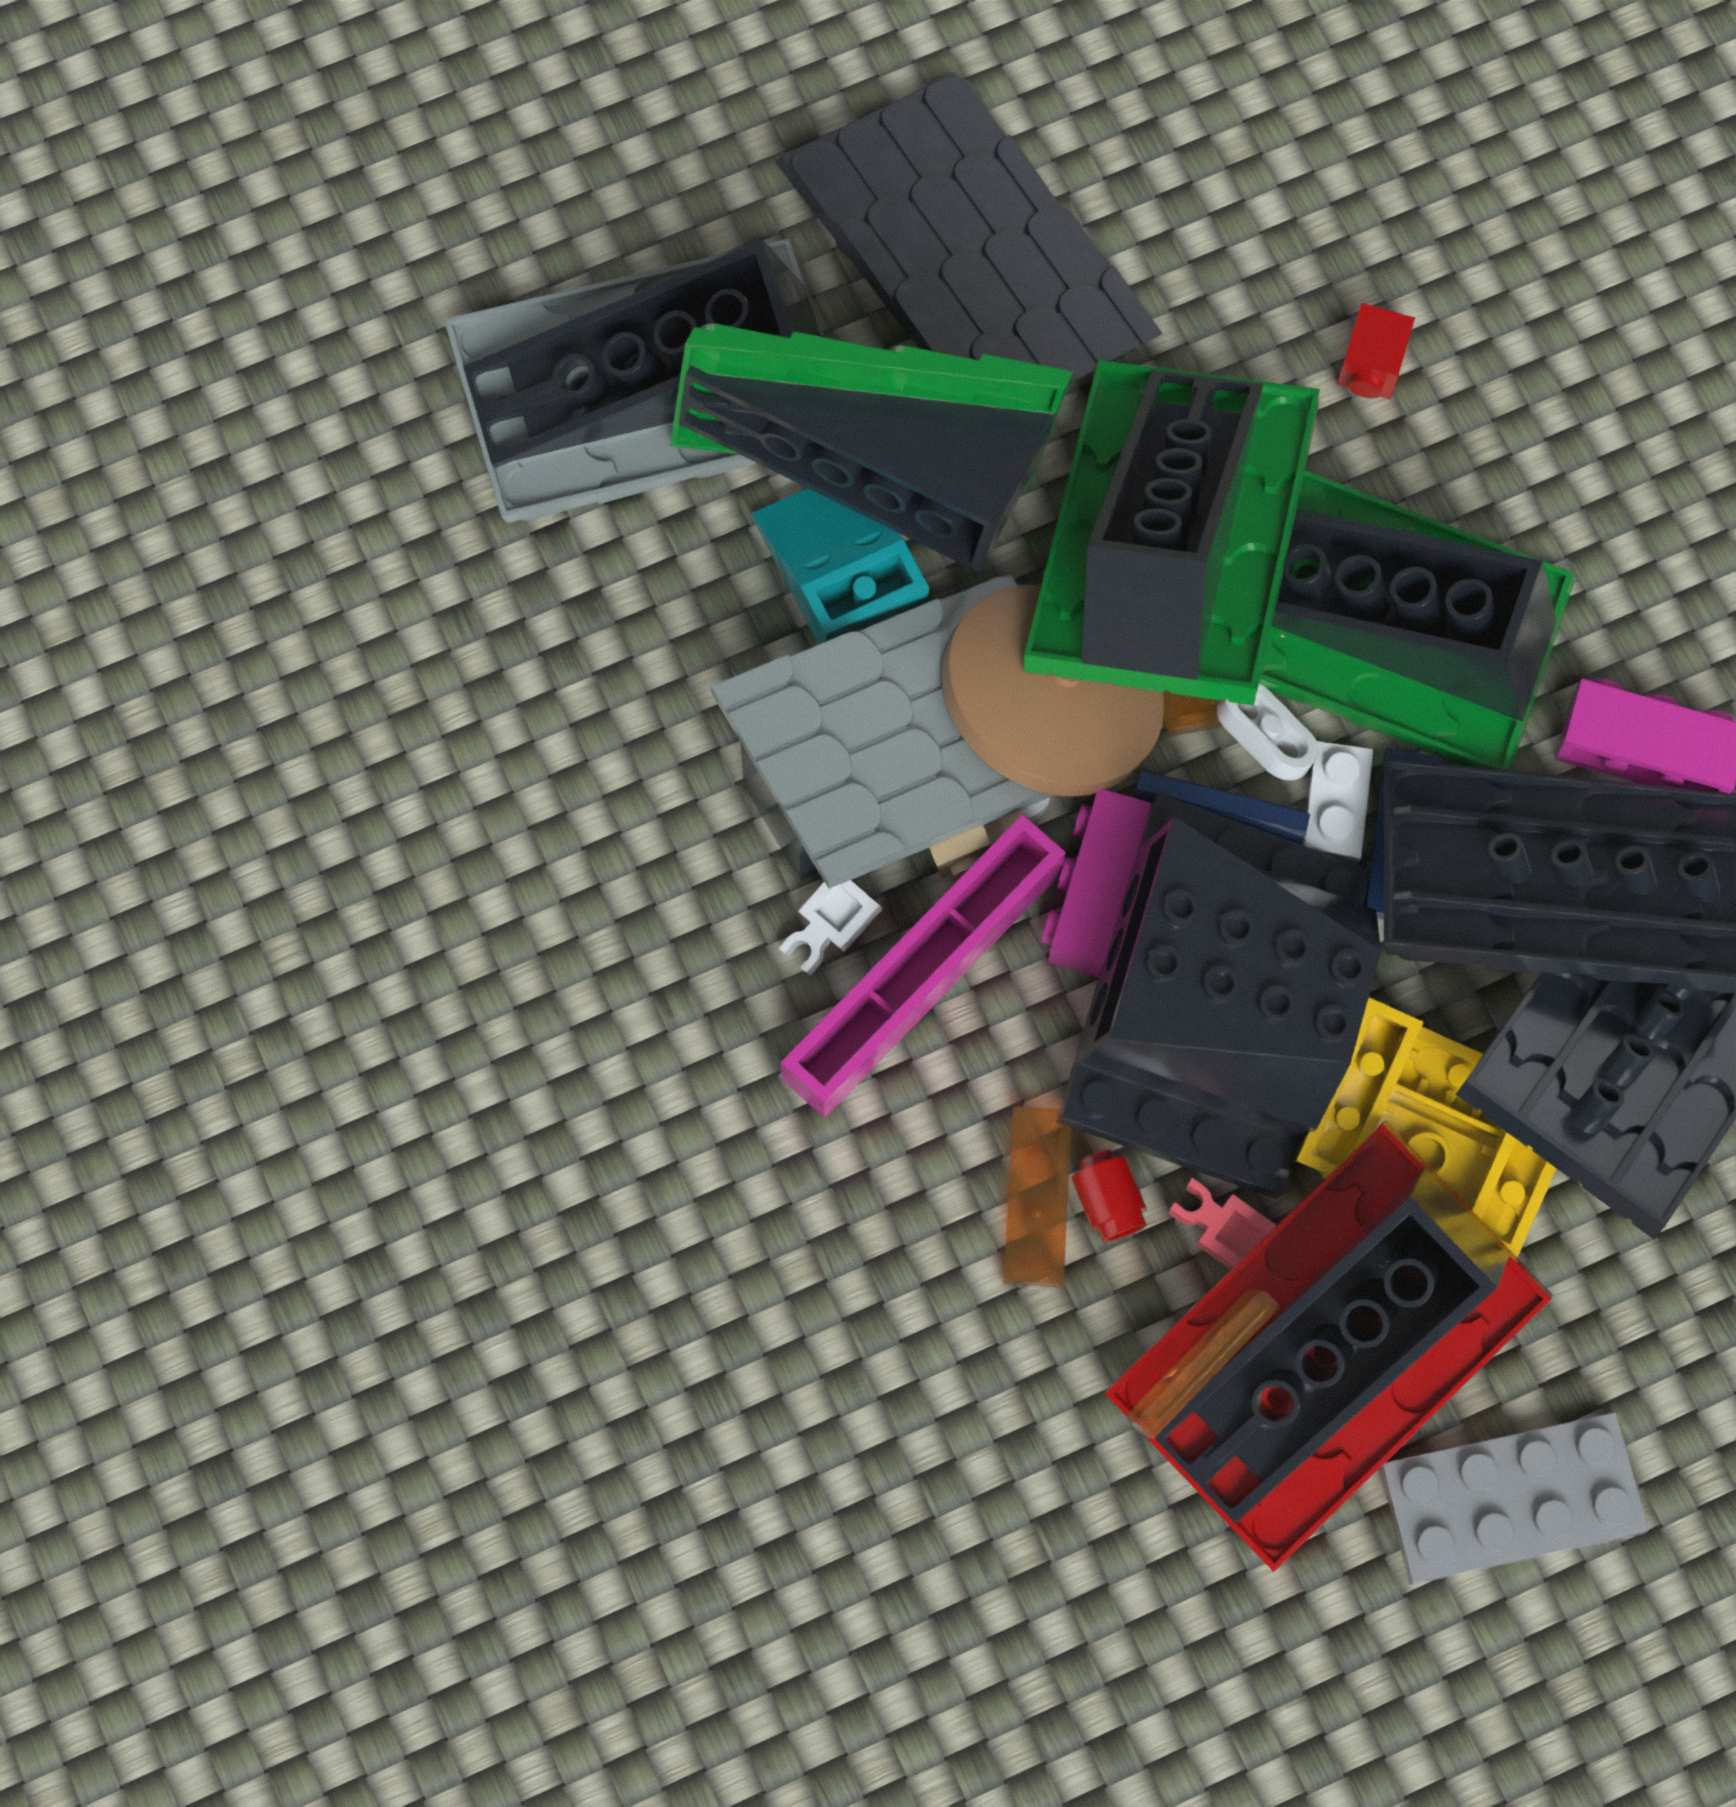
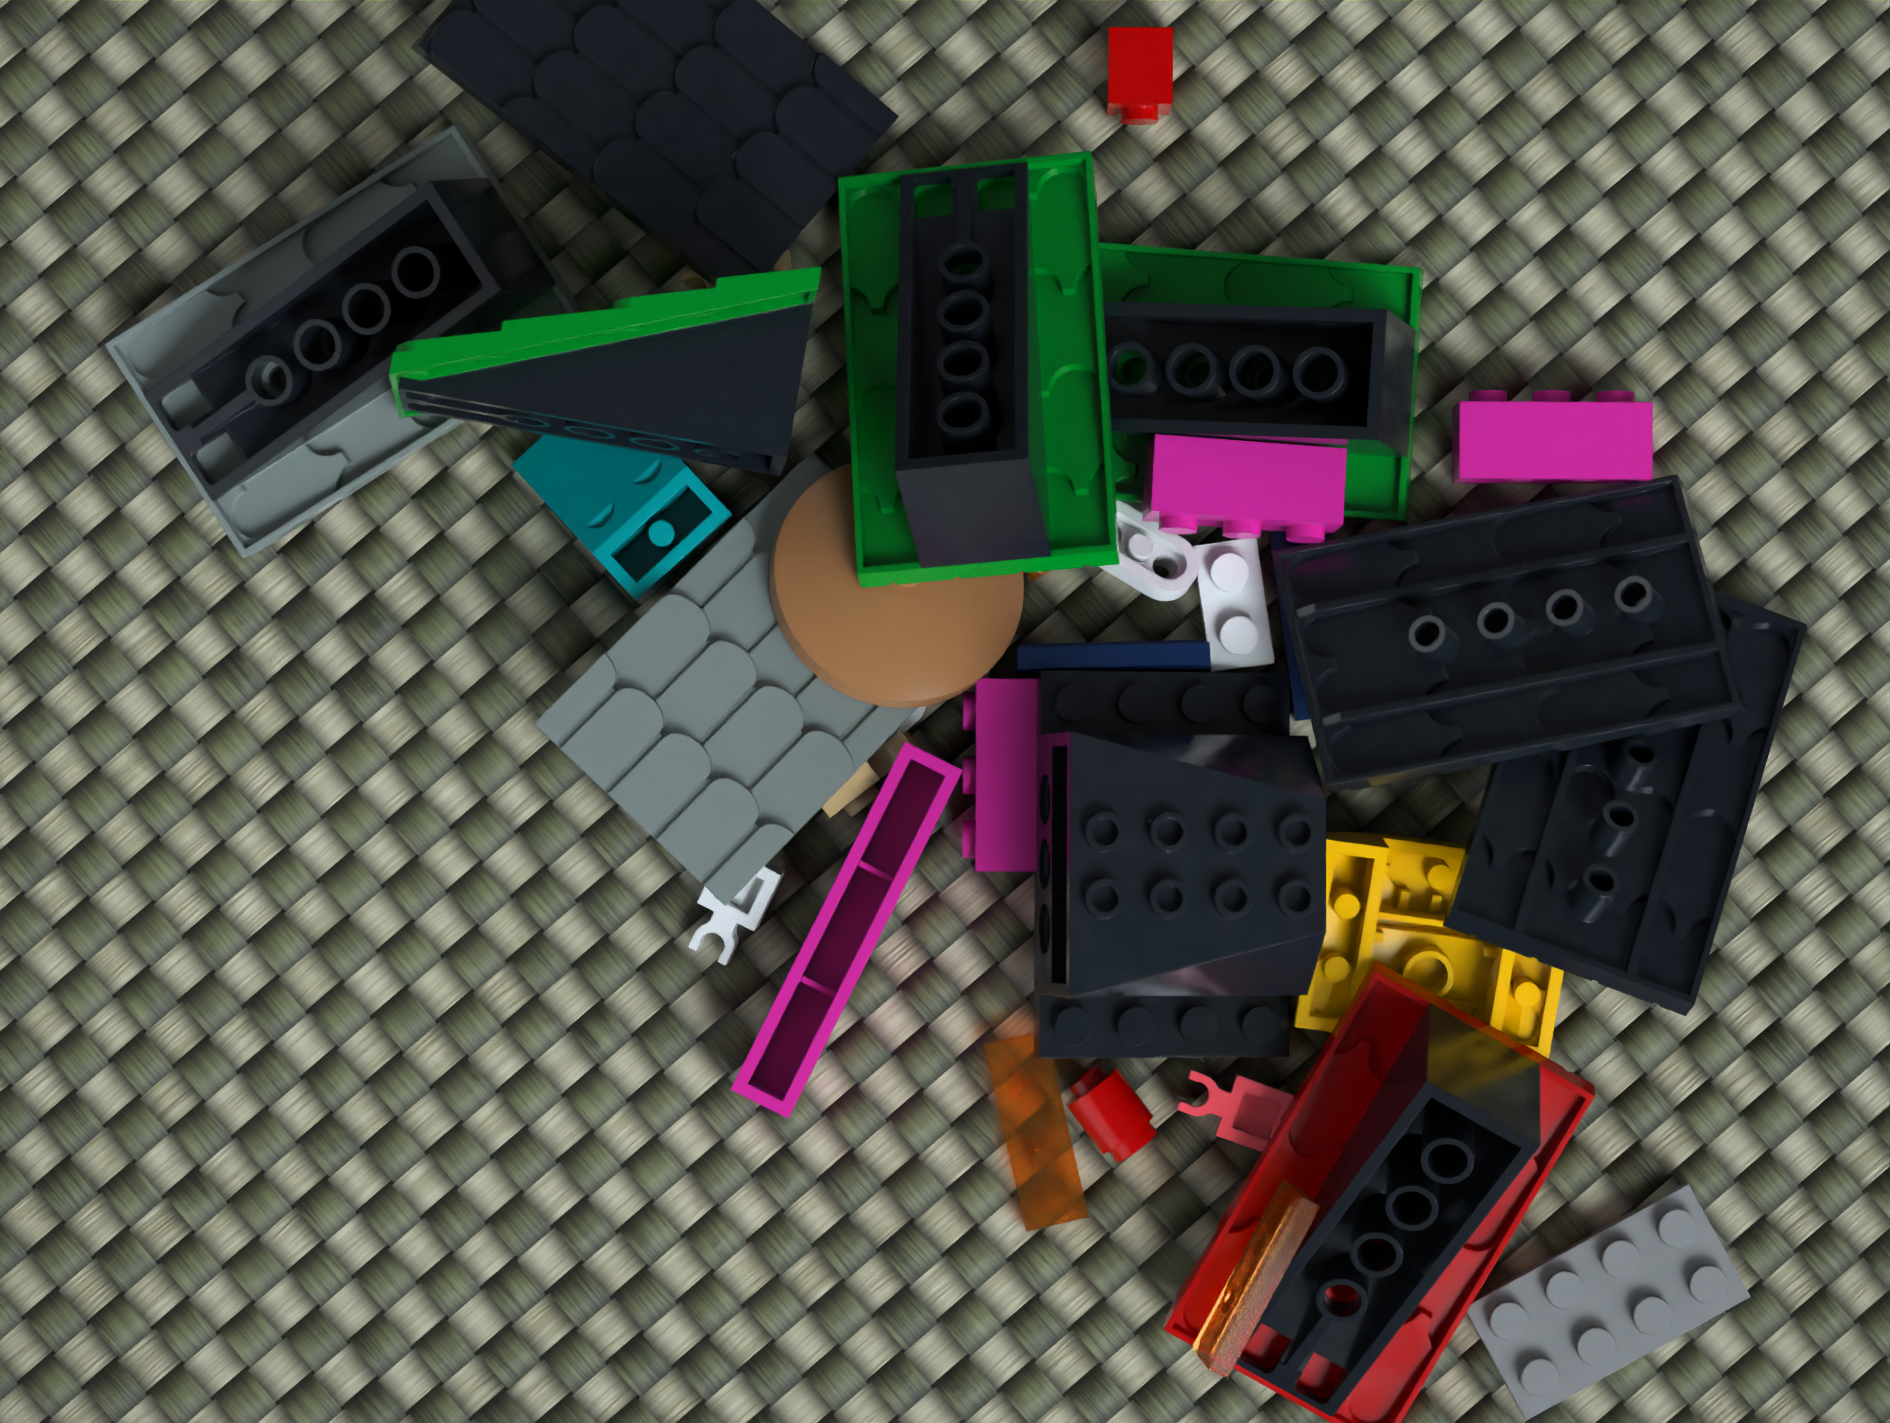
camera: 10 degrees left, 15 degrees up
none -> dark pink brick [1142,434,1347,544]

